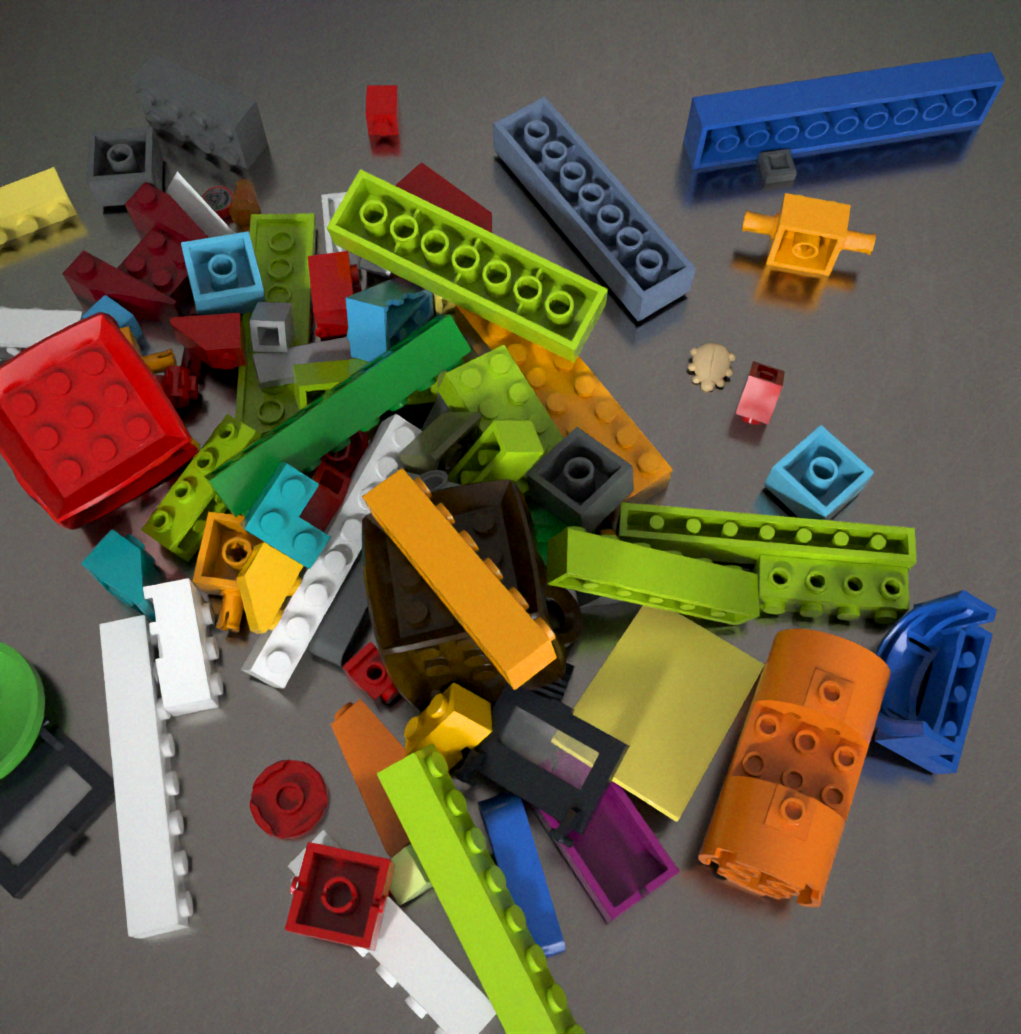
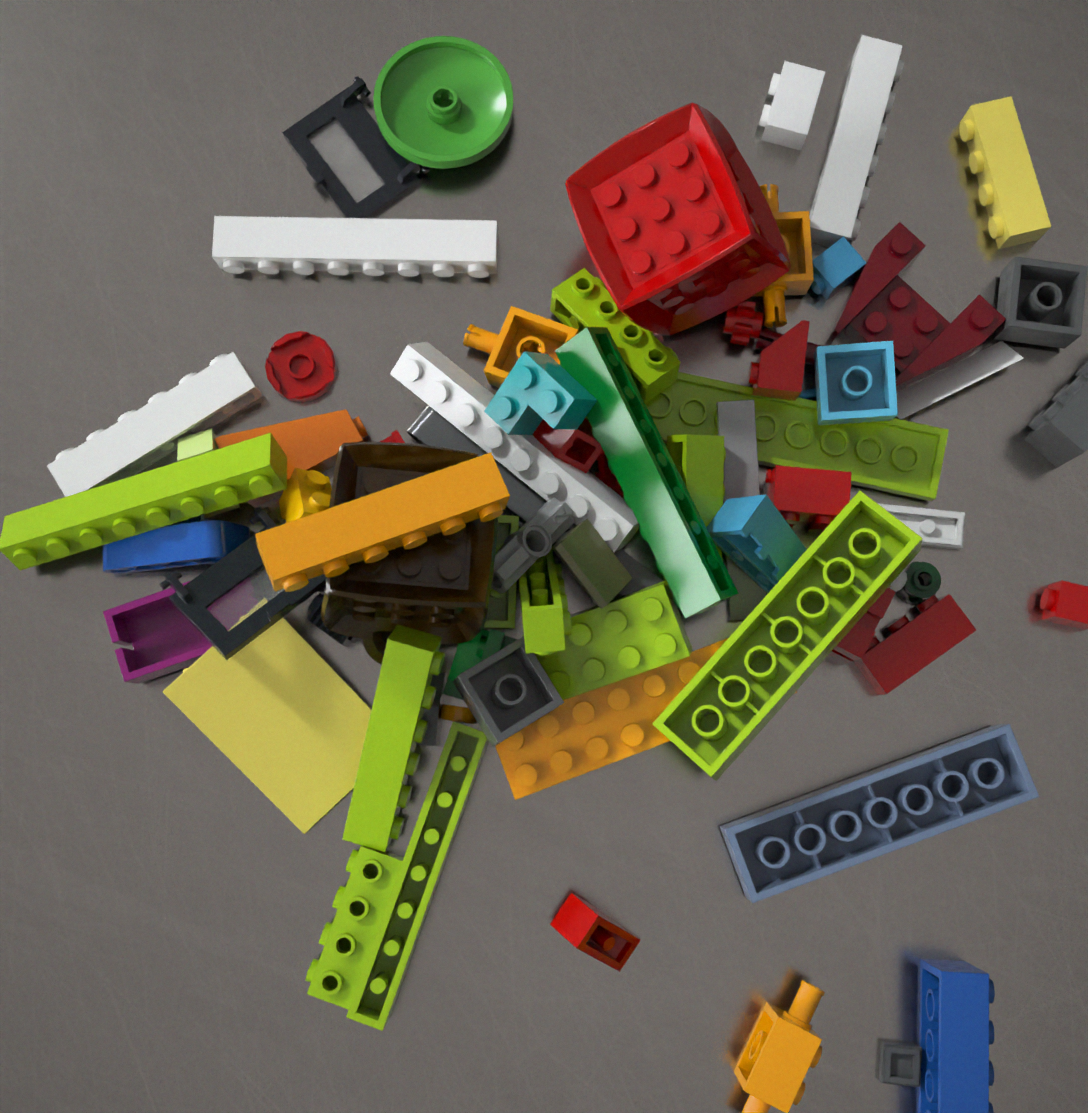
camera: 110 degrees right, 15 degrees up
teal slope [81,529,161,622] -> none
white wedge [143,578,223,717] -> none
tile [202,187,235,219] -> none
clear orange cone [229,179,261,226] -> none
yellow slope [236,542,303,634] -> none
light grey brick [249,302,295,352] -> none
red brick [285,842,395,951] -> none
tan piece [688,342,736,392] -> none
orange cylinder [698,629,891,907] -> none
medium azure brick [764,425,875,520] -> none
blue piece [874,590,997,774] -> none

